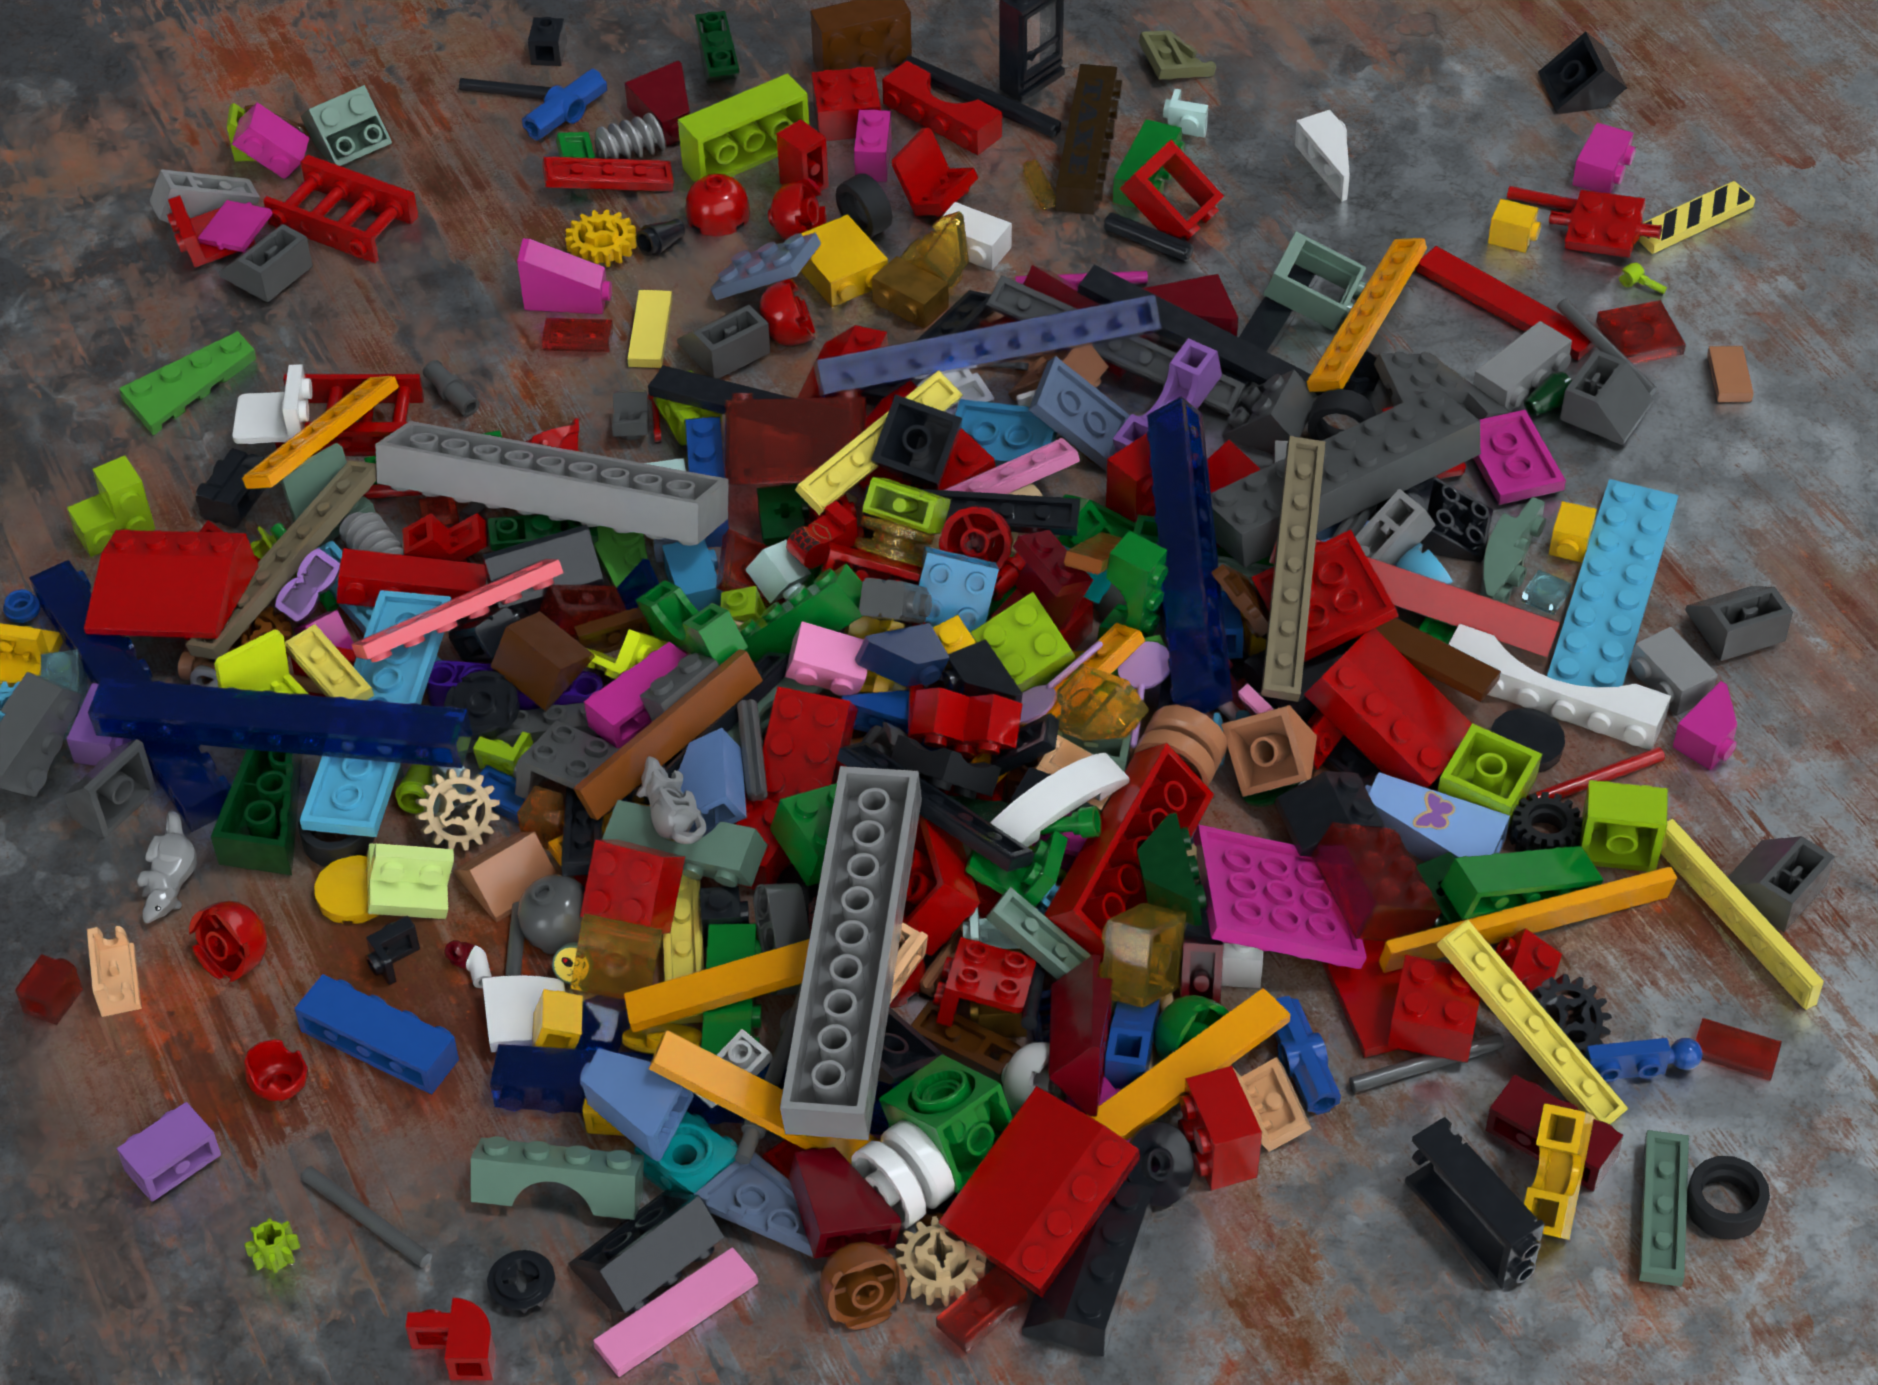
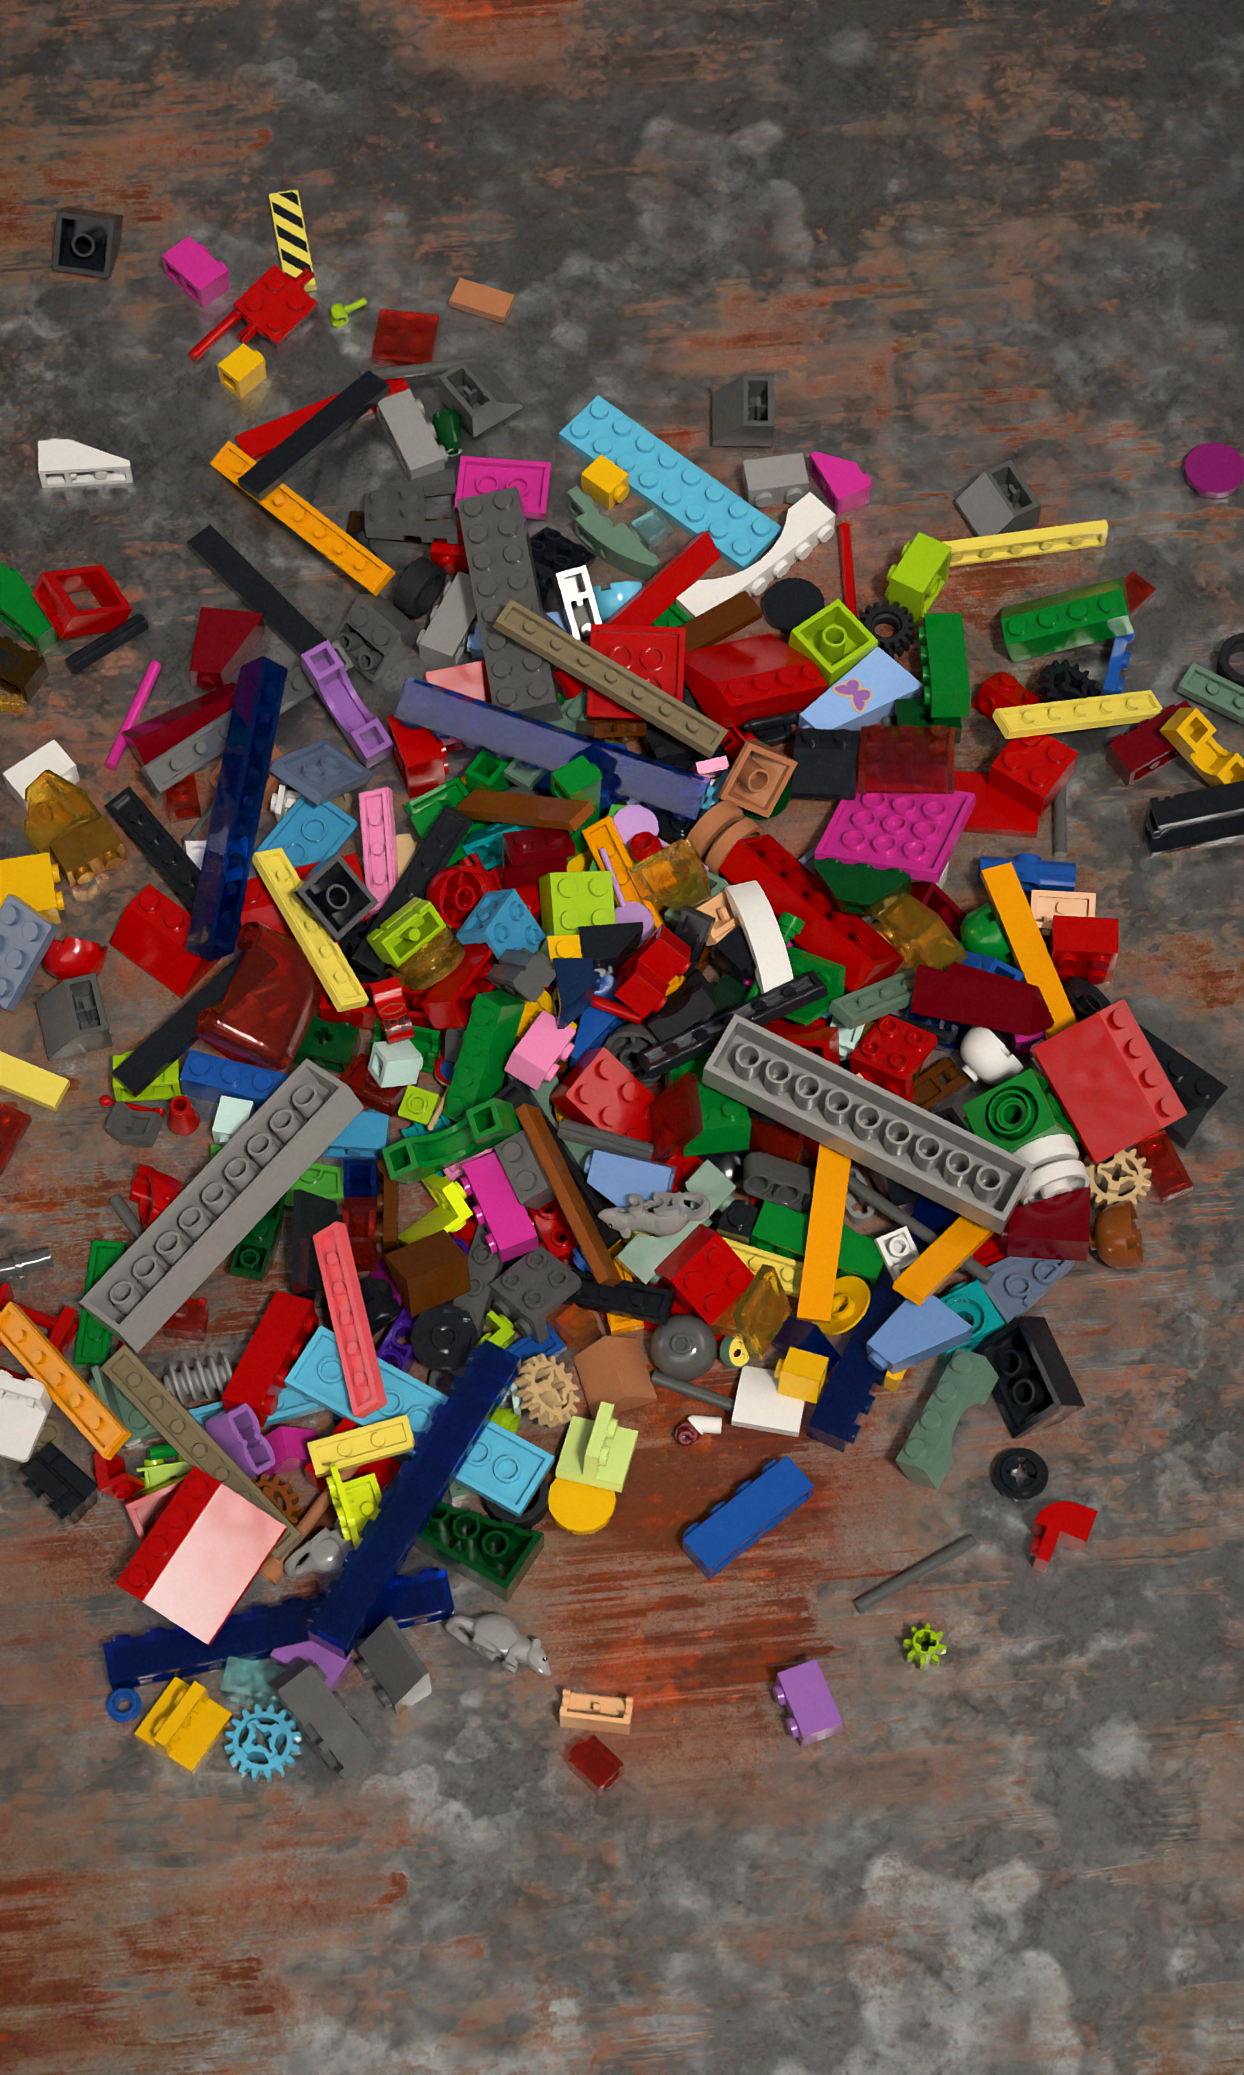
camera: 70 degrees left, 15 degrees up
lime brick [67,455,156,557] -> none
red cylinder [189,901,267,982] -> none
red hair [244,1039,309,1102] -> none
black bracket [365,915,420,985] -> none
red brick [402,513,488,562] -> none
bright pink tile [593,1247,758,1377] -> none
black tile [1077,264,1325,396] -> none
sand green window [1263,231,1367,331] -> none
light orange tile [1379,867,1677,973] -> none
none -> red bracket [93,1452,145,1500]
none -> red cone [167,1096,200,1136]
none -> black tile [238,370,391,501]
none -> red plate [630,832,661,862]
none -> clear red tile [648,1072,704,1163]
none -> black piece [742,710,802,731]
none -> green slope [1001,577,1134,663]

